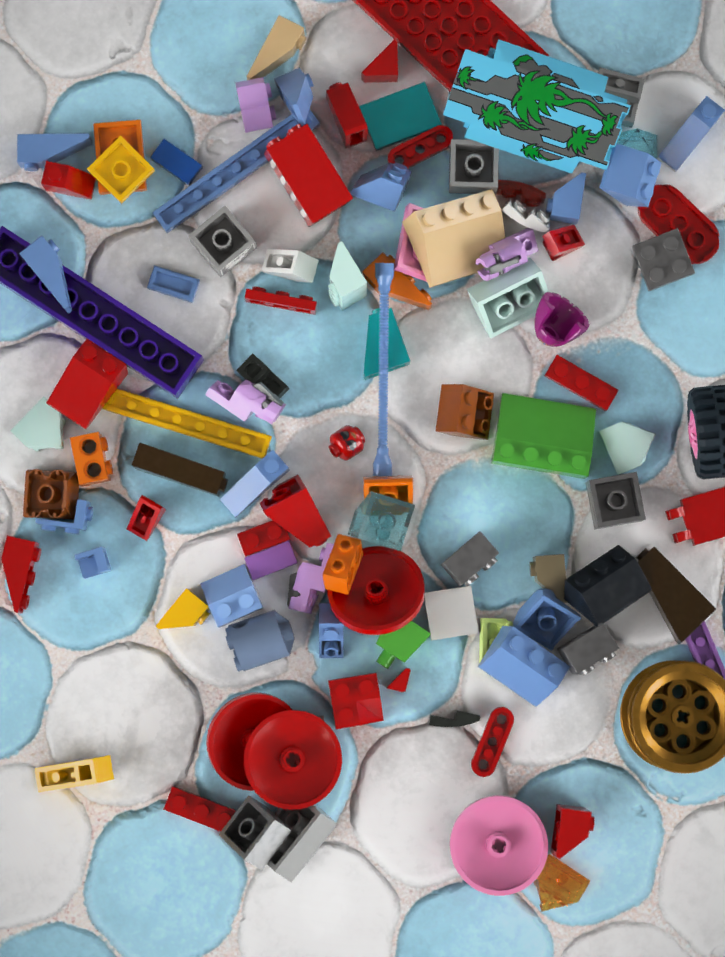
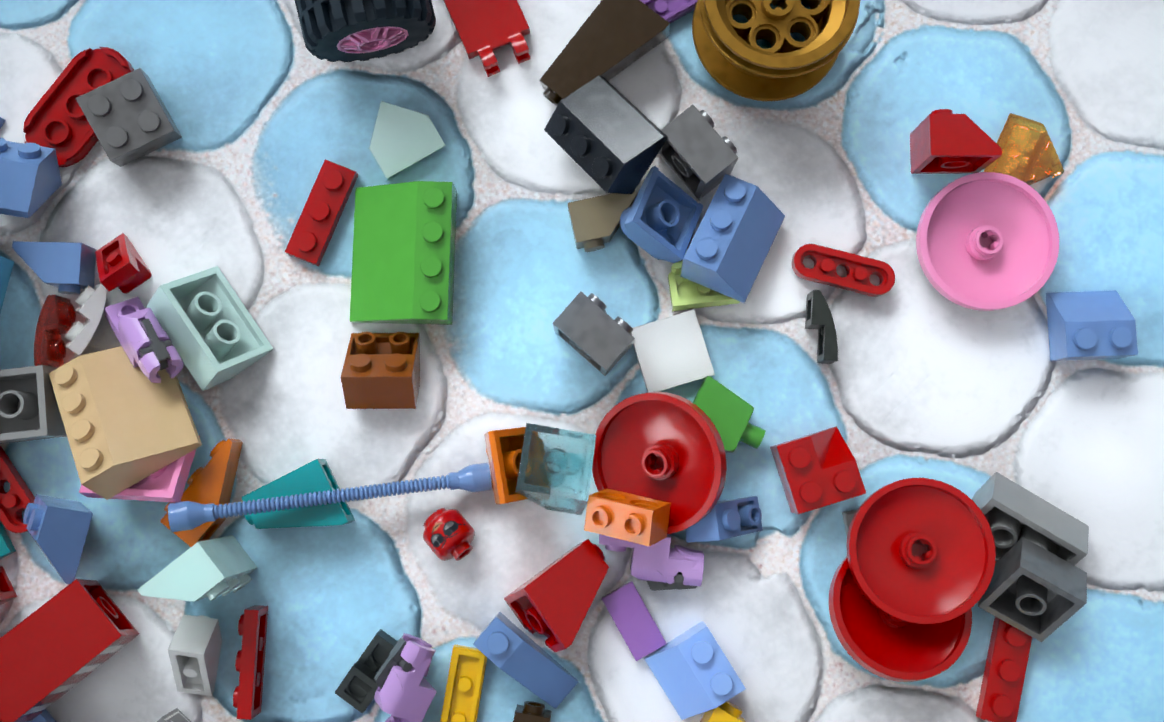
camera: 90 degrees left, 0 degrees up
sand blue cylinder [225,610,295,672] -> none
red plate [237,520,290,557] -> none
red slope [386,668,411,692] -> none
magenta hair [535,292,590,347] -> none
flat silver brick [586,472,646,530] -> none
none -> medium blue slope [1046,290,1138,361]

